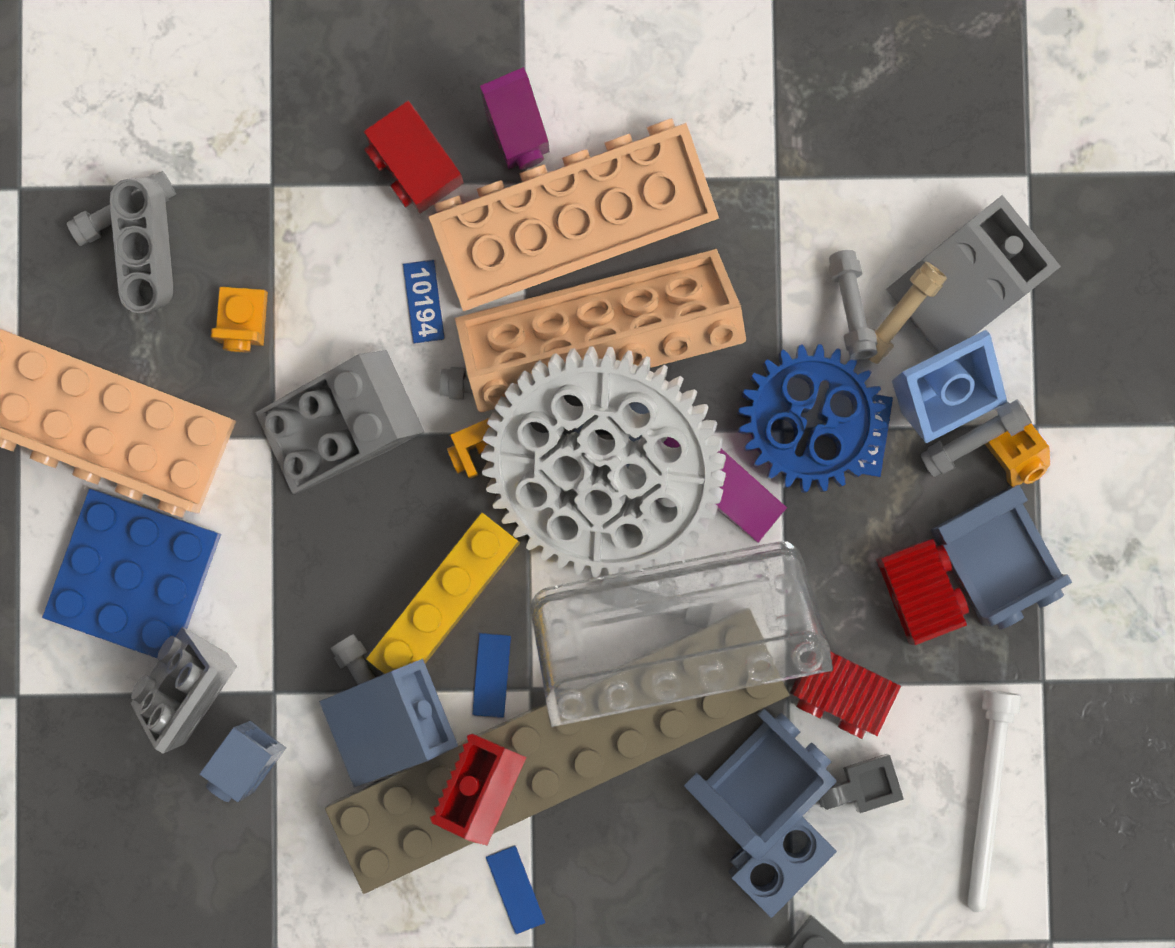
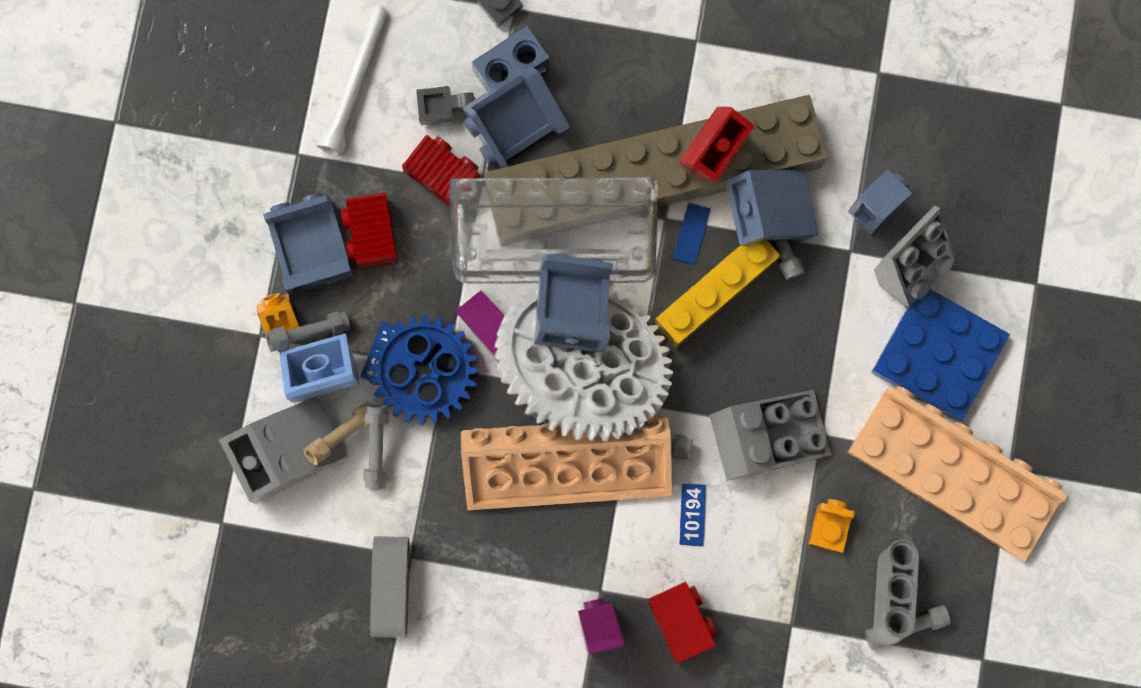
camera: 170 degrees left, 5 degrees down
light nougat bracket [428,118,719,311] -> none
light orange bracket [447,418,491,479] -> none
blue sticker [486,845,546,935] -> none
none -> light grey beam [370,536,410,638]
none -> sand blue panel [534,253,613,353]

